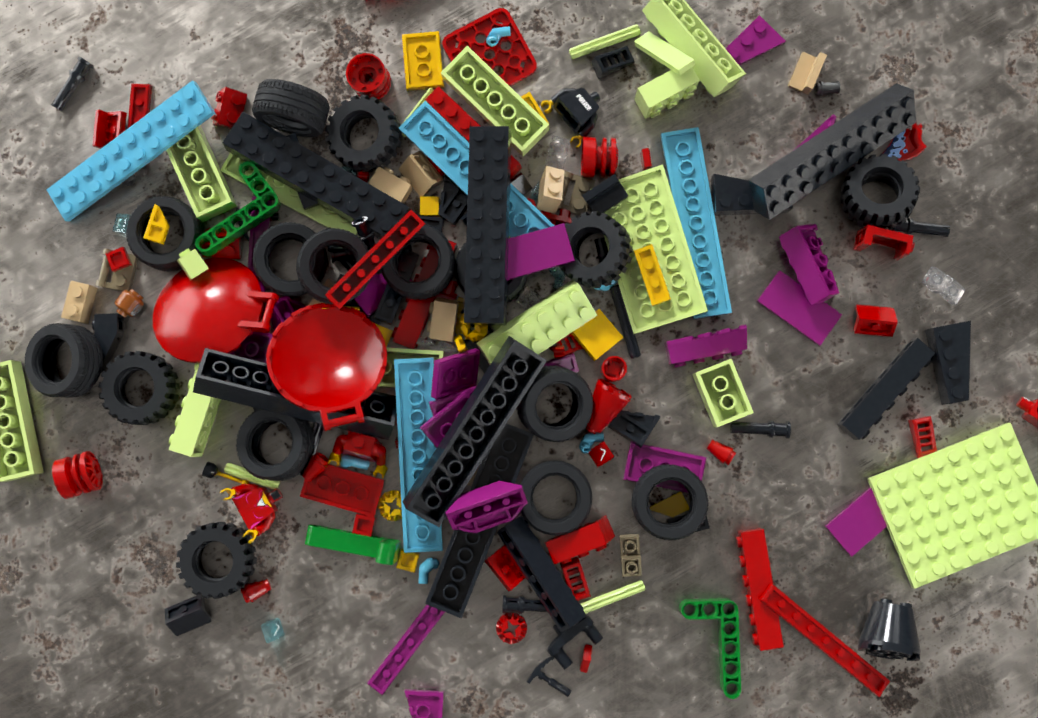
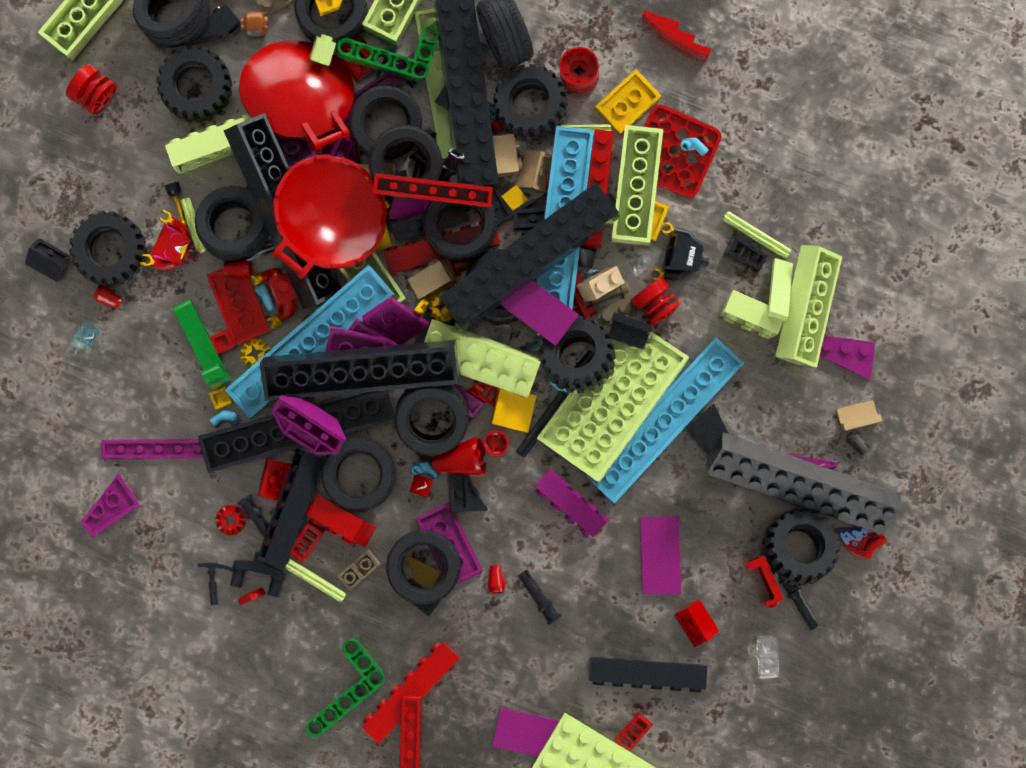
camera: 40 degrees right, 0 degrees up
yellow plate [634,244,671,306] -> none
red tile [640,148,652,171] -> none
yellowish green brick [692,359,754,428] -> none
magenta wedge [779,224,839,305] -> none
black wedge [925,321,971,405] -> none

